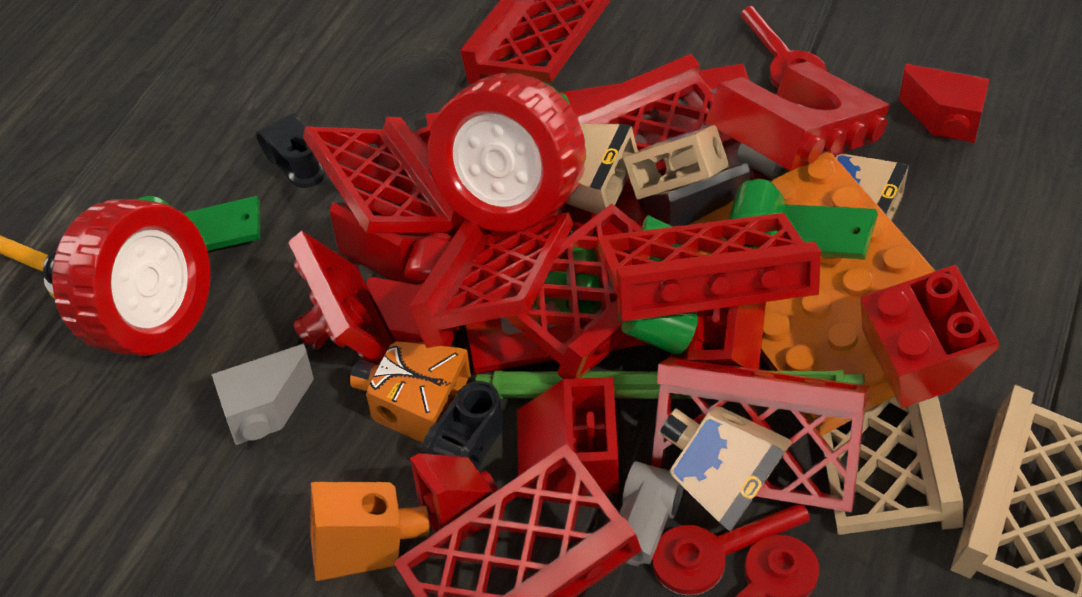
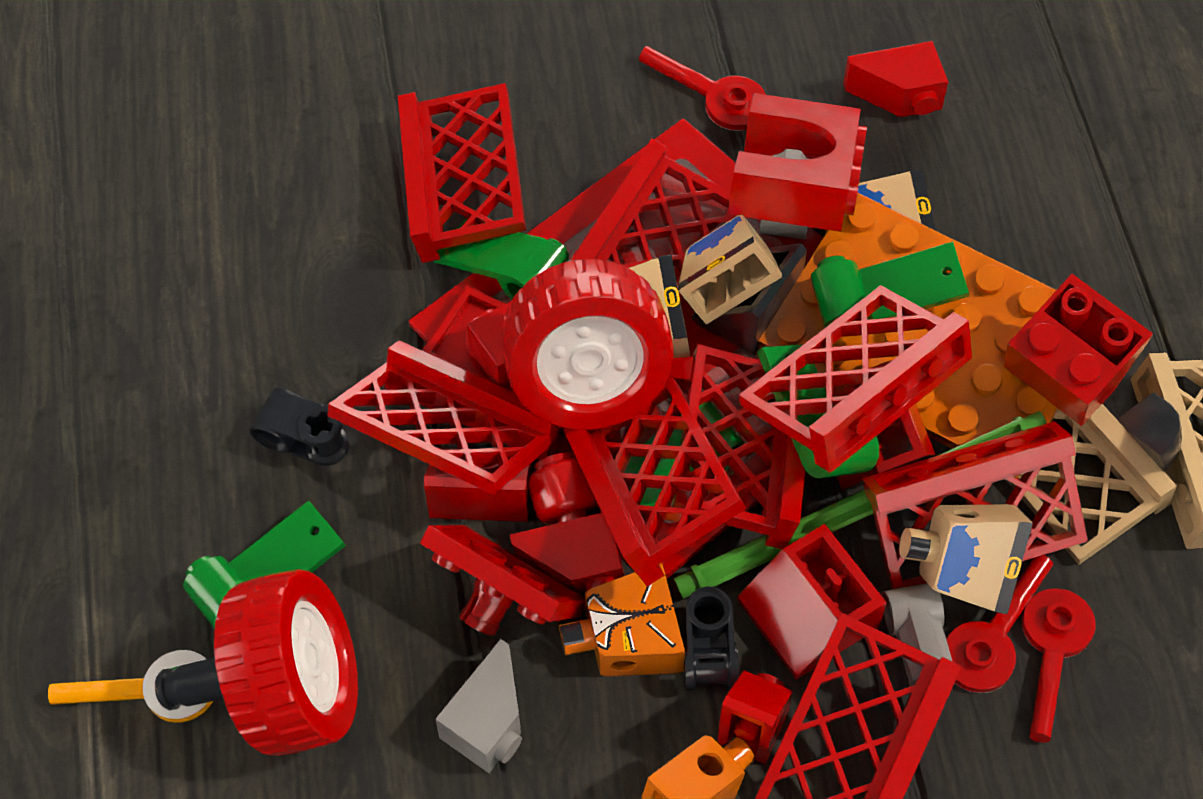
camera: 35 degrees left, 10 degrees up
none -> black brick [1117,392,1182,472]

